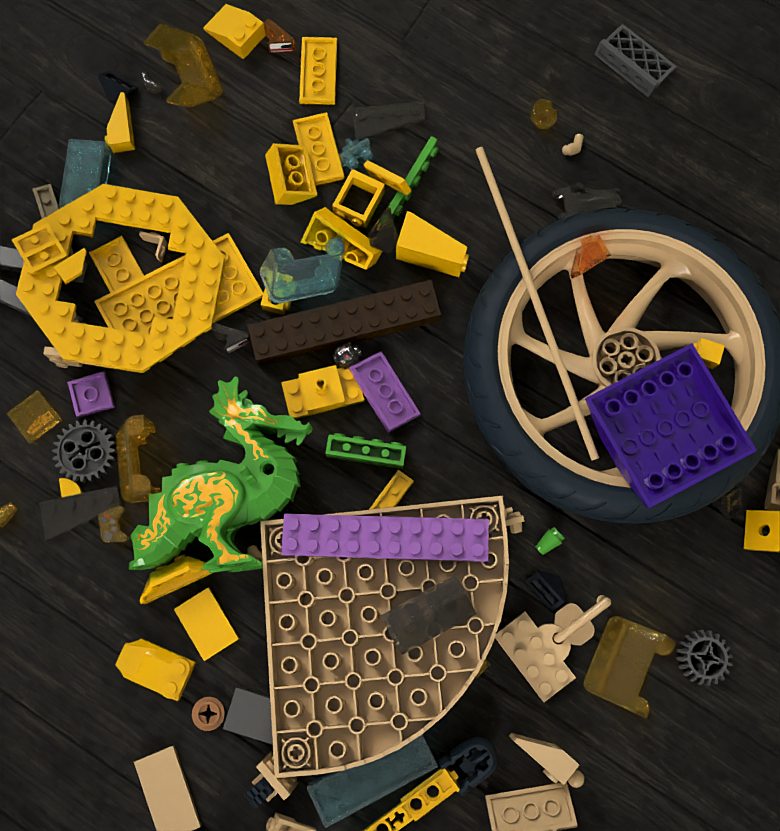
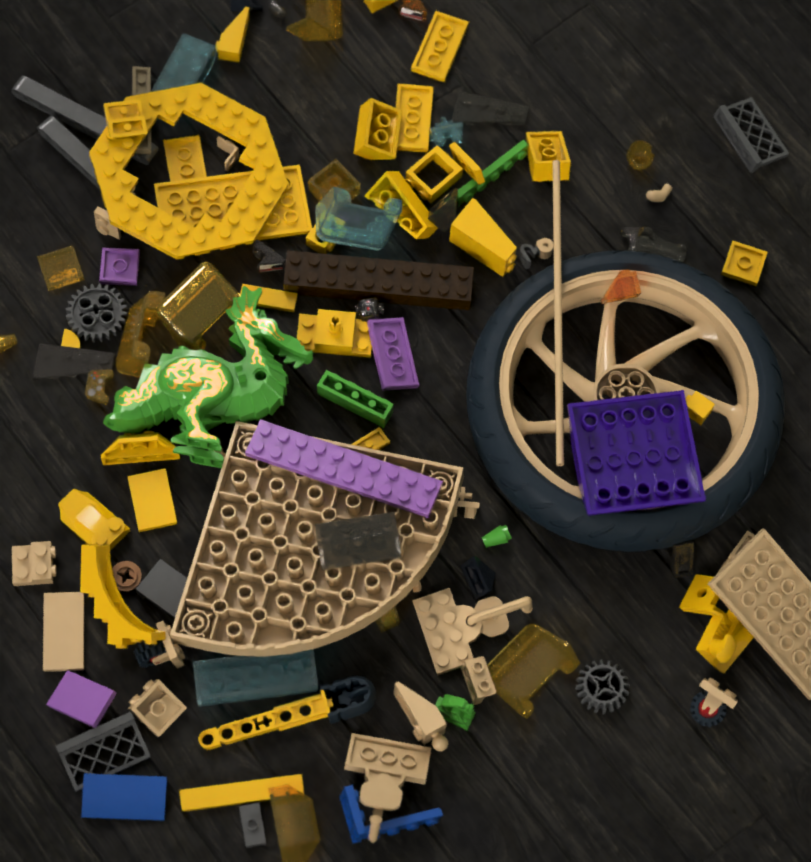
camera: 15 degrees right, 10 degrees down
yellow tile [53,248,86,284] -> none
none -> tan plate [12,541,57,586]
none -> yellow arch [80,544,166,649]
none -> clear yellow windscreen [157,262,241,350]
none -> yellow tile [240,284,298,313]
none -> clear yellow brick [308,159,360,214]
none -> bright green piece [435,694,476,731]
none -> tan bracket [461,656,496,705]
none -> leg [519,238,554,269]
none -> yellow slope [526,131,571,182]
none -> yellow plate [721,240,768,286]

